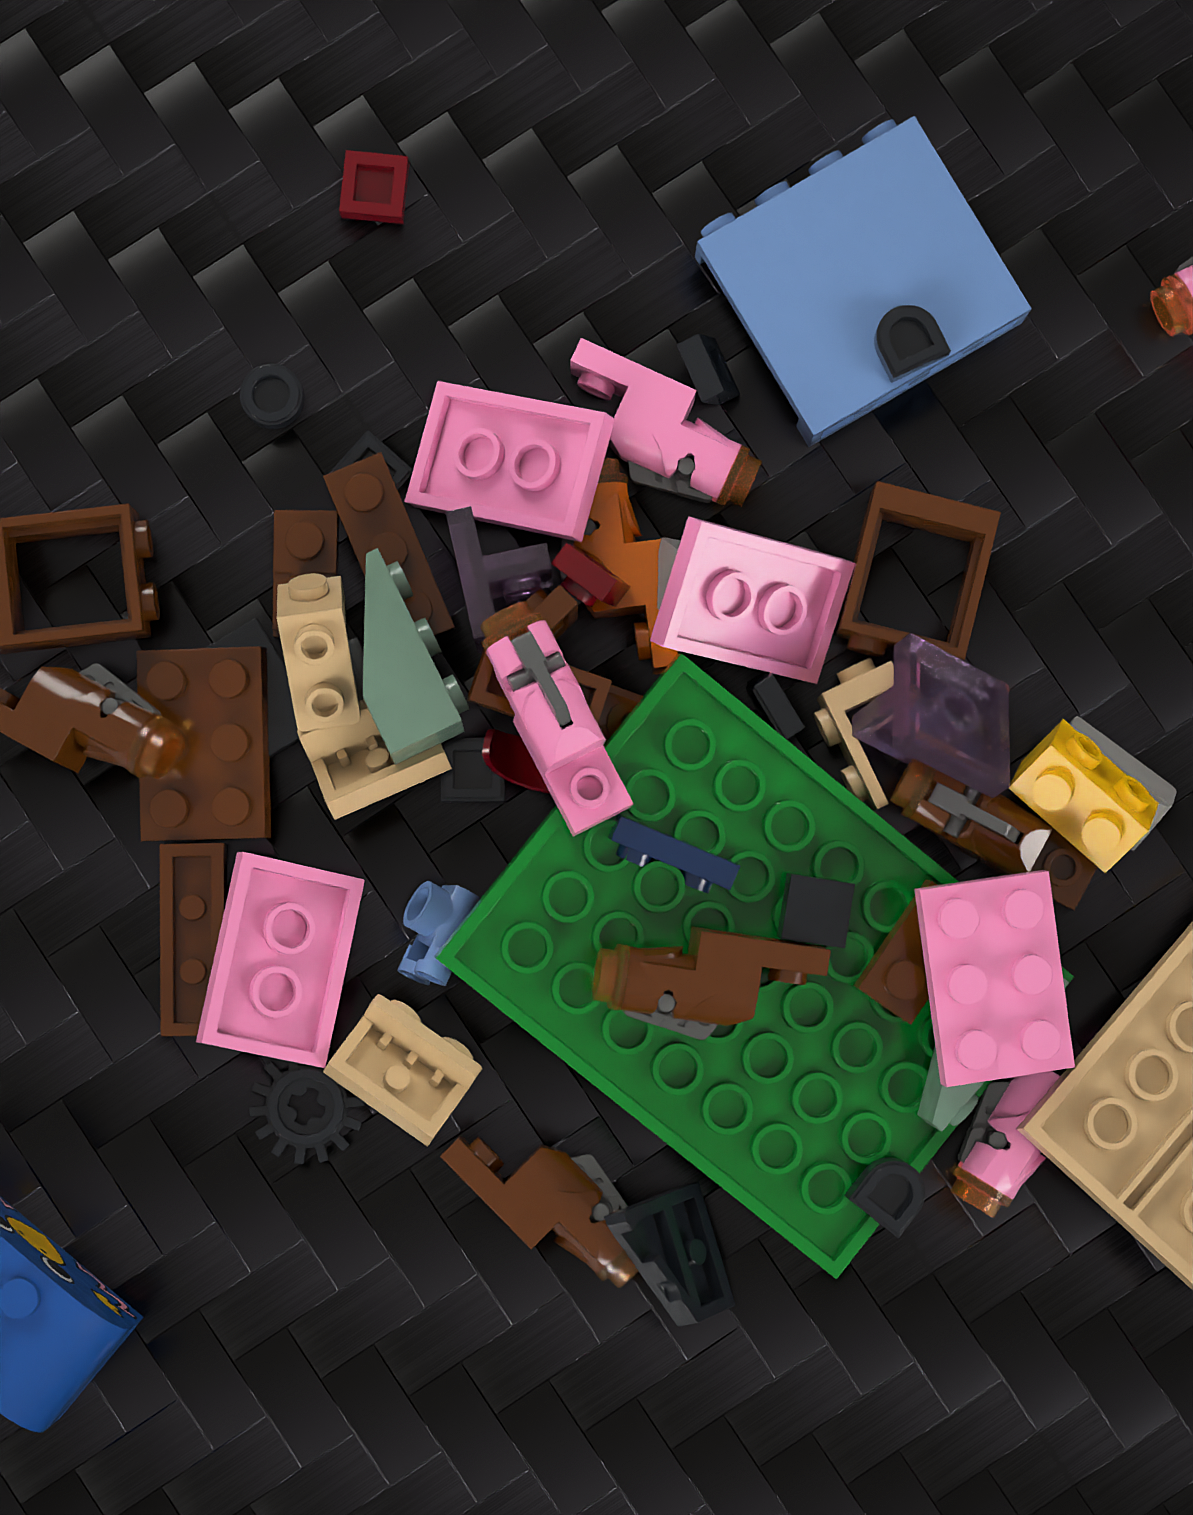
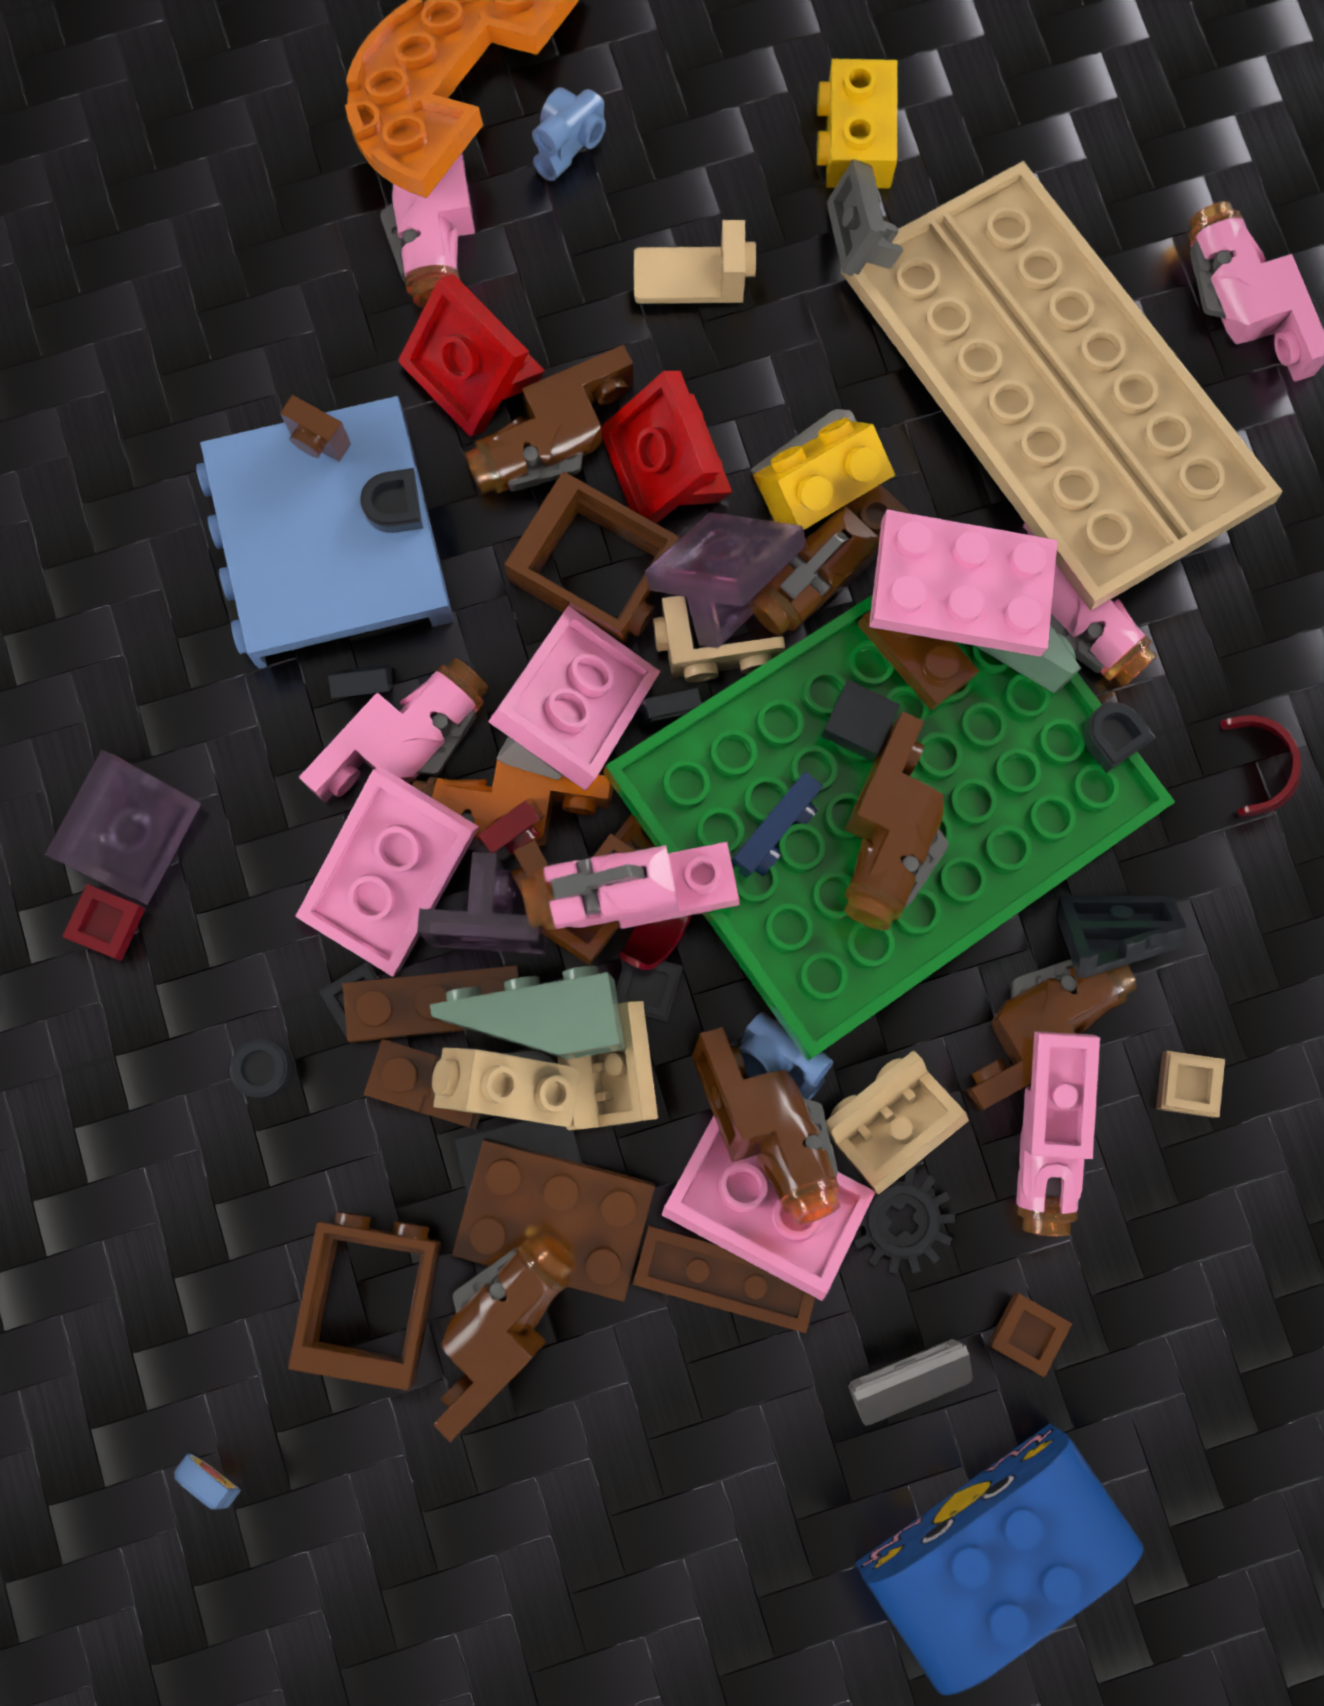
camera: 70 degrees left, 5 degrees down
none -> clear purple bracket [45,750,201,905]
none -> reddish brown plate [280,395,351,462]
none -> red bracket [398,274,545,437]
none -> reddish brown plate [464,345,634,494]
none -> red bracket [601,371,732,523]
none -> reddish brown plate [692,1027,840,1225]
none -> light grey slope [848,1339,973,1425]
none -> reddish brown plate [987,1292,1072,1378]
none -> bright pink plate [1016,1031,1100,1236]
none -> tan tile [1156,1051,1225,1118]
none -> dark red helmet [1220,715,1302,816]

